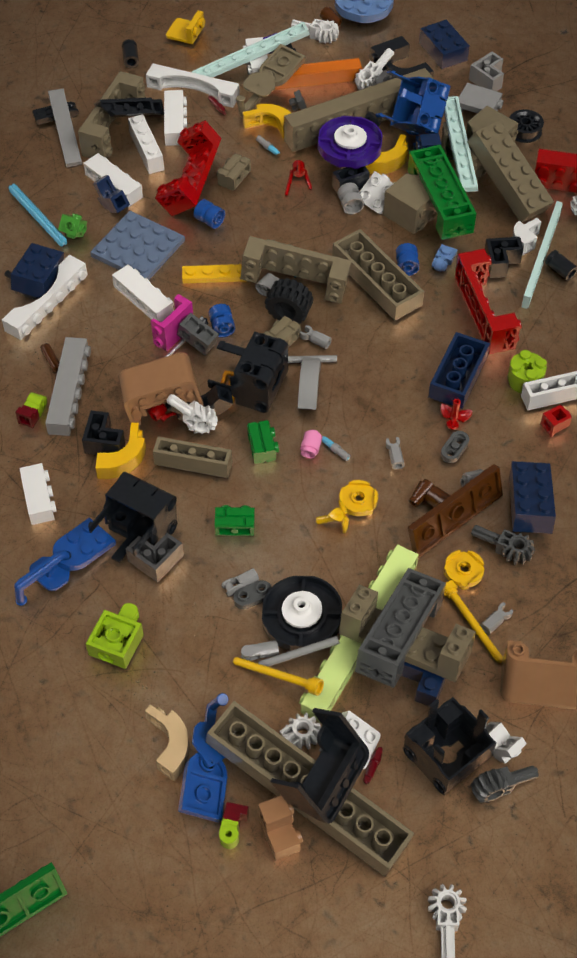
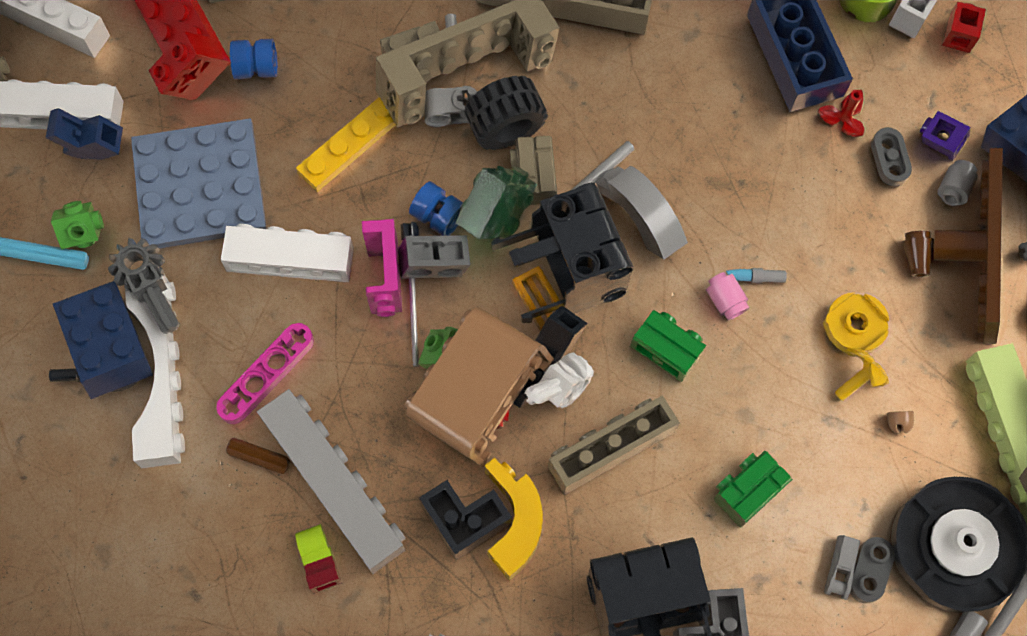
camera: 45 degrees left, 15 degrees up
light grey bar [300,325,332,349] -> none
light grey bar [386,437,405,470] -> none
none -> dark grey gear [108,238,180,334]
none -> dark pink beam [216,323,314,424]
none -> clear green brick [456,166,537,240]
none -> medium nougat hinge [887,411,915,434]
none -> dark purple brick [920,111,971,161]

